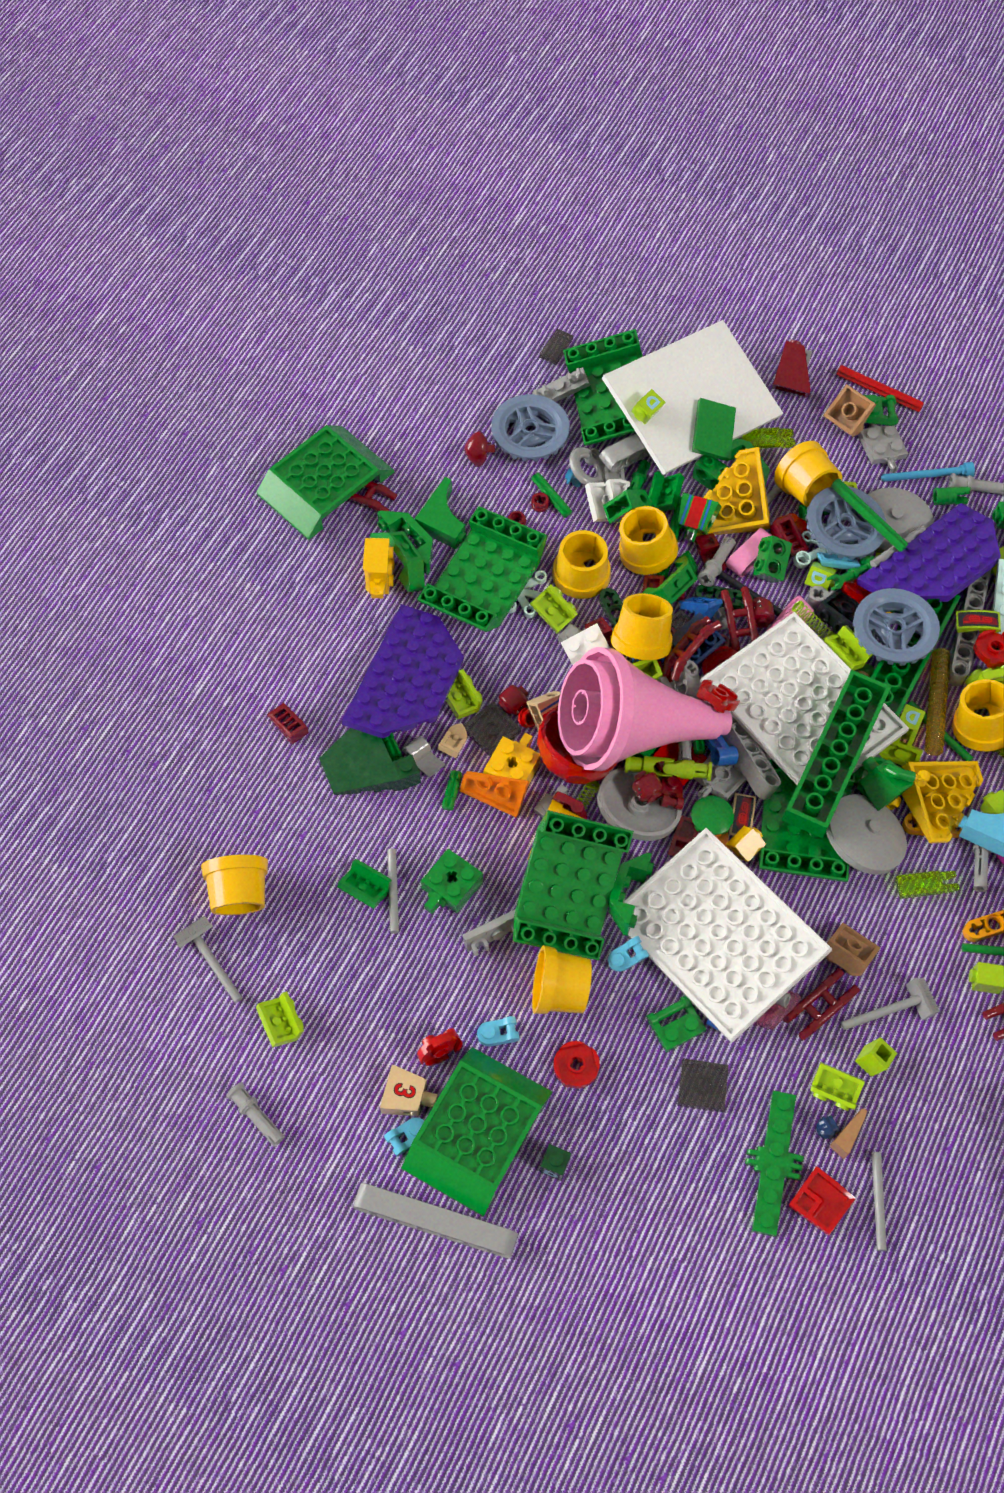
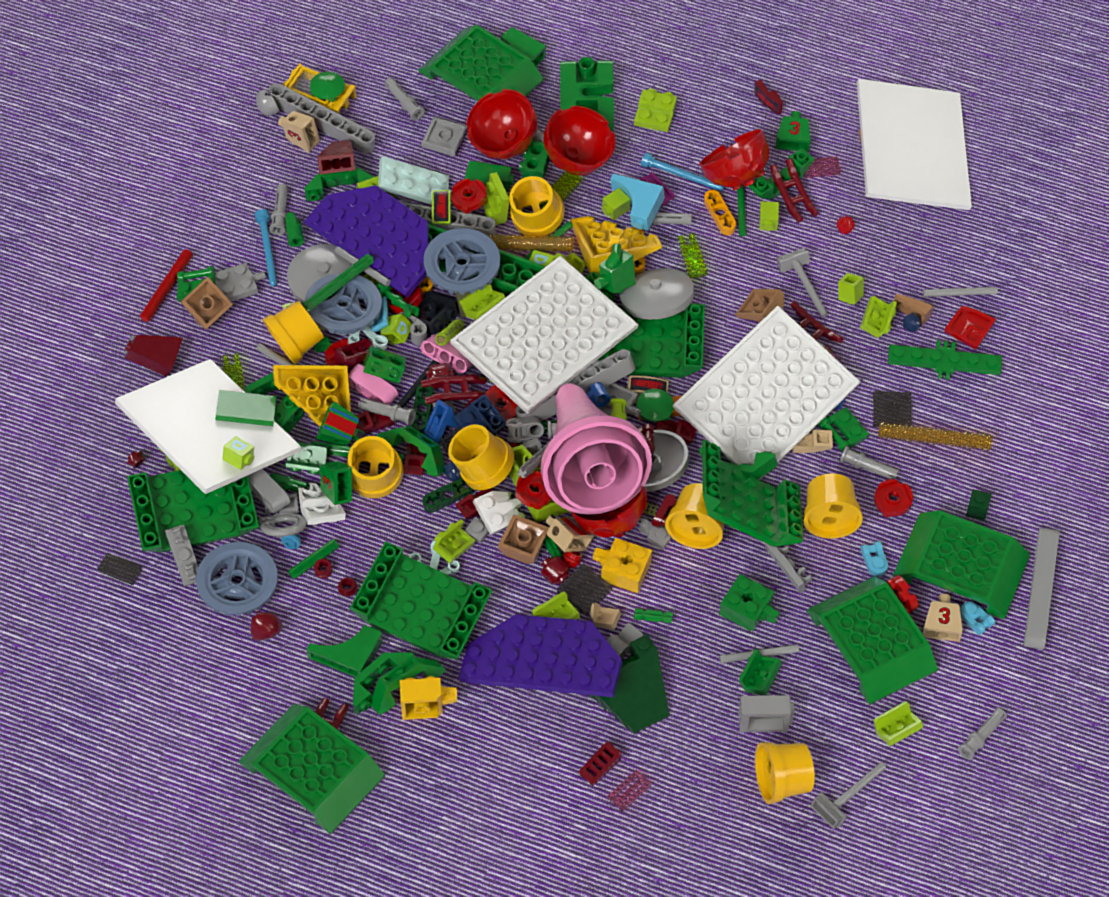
camera: 95 degrees left, 5 degrees down
orange wing [460,771,529,818] -> none
yellow piece [552,530,611,599] -> none
medium azure plate [608,936,649,971] -> none
dark red piece [662,616,722,681] -> none
red plate [697,680,740,713] -> none
brick [726,826,766,862] -> none
green brick [782,670,892,838] -> none
none -> medium nougat slope [498,514,550,564]
none -> clear pink tile [608,770,651,812]
none -> light grey window [738,695,794,732]
none -> tan slope [792,430,833,453]
none -> green slope [807,576,938,705]
none -> red plate [836,215,855,234]
none -> light grey pin [840,446,899,479]
none -> clear yellow piece [878,421,992,451]

